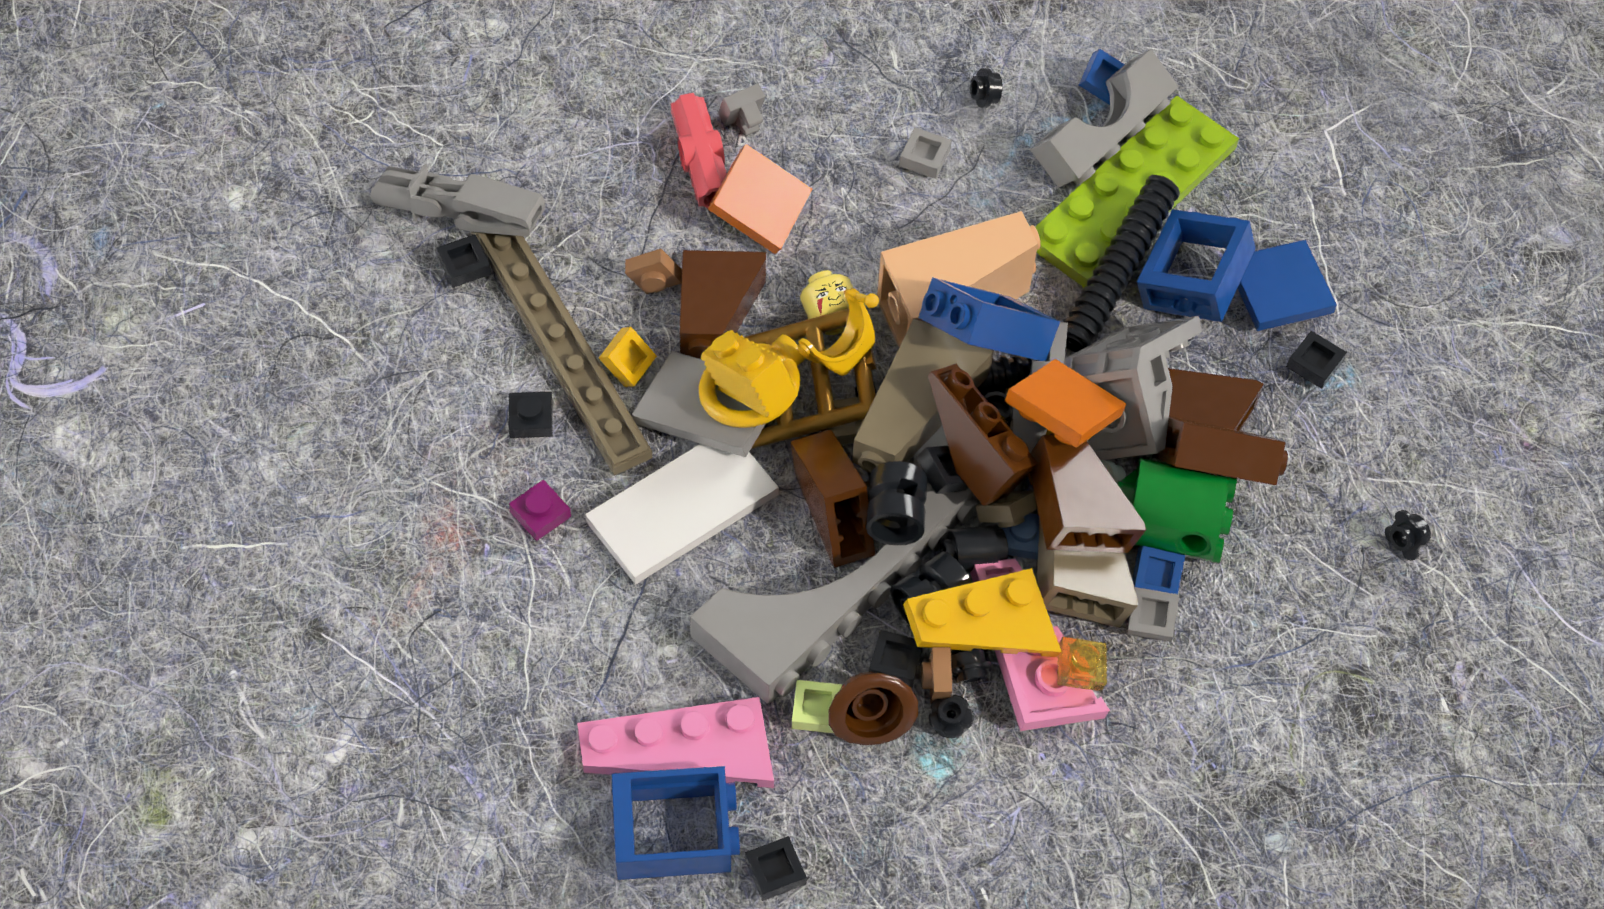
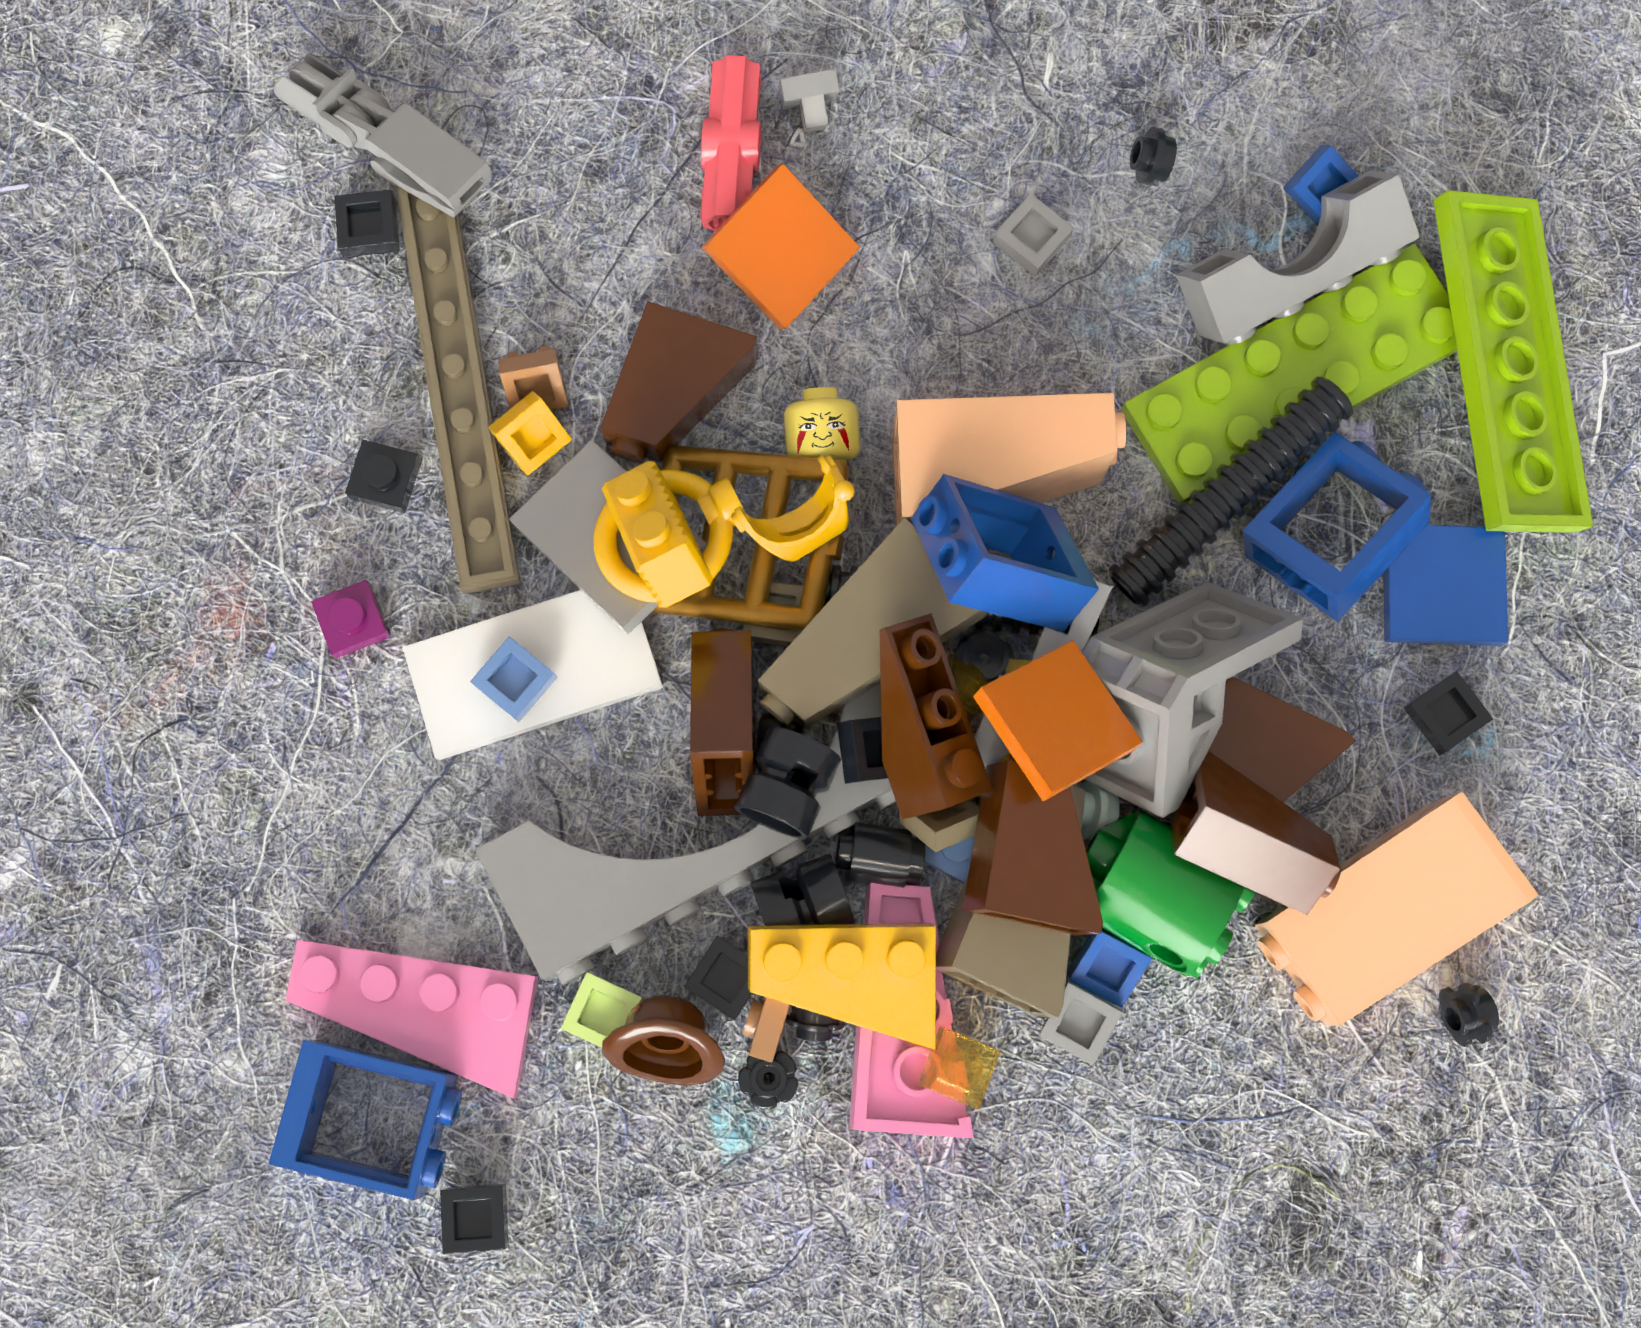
camera: 20 degrees right, 20 degrees up
medium nougat plate [625,248,682,294] -> none
none -> medium blue plate [470,636,558,723]
none -> medium nougat tile [498,345,568,410]
none -> light nougat slope [1254,791,1539,1026]
none -> lime plate [1433,190,1594,533]

